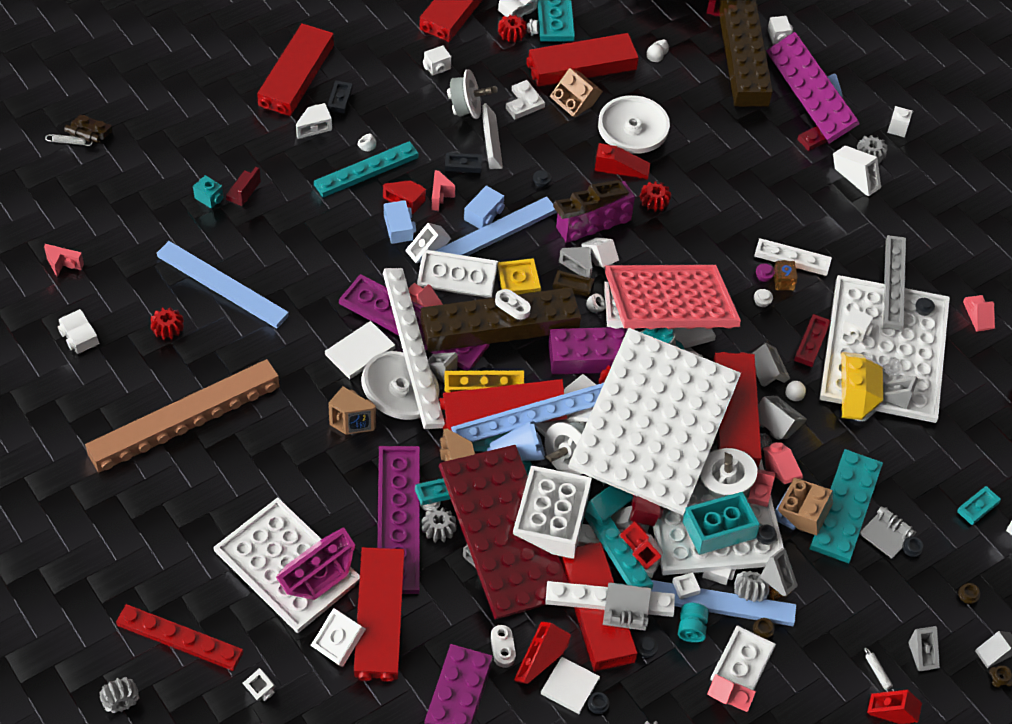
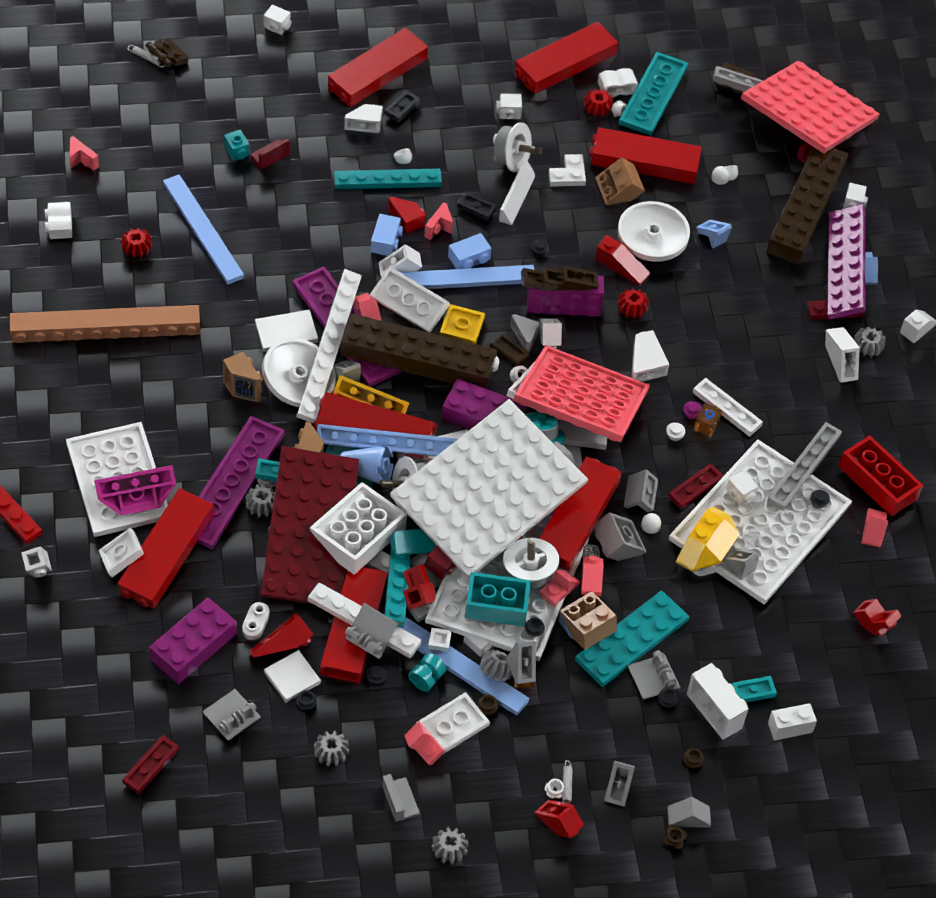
camera: 25 degrees right, 0 degrees up
white plate [495,289,531,319] -> none
none -> white brick [264,5,291,35]
none -> white plate [545,779,564,799]
none -> white slope [631,330,669,382]
none -> white brick [687,663,748,740]
none -> light blue slope [696,220,732,248]
none -> red brick [838,435,924,517]

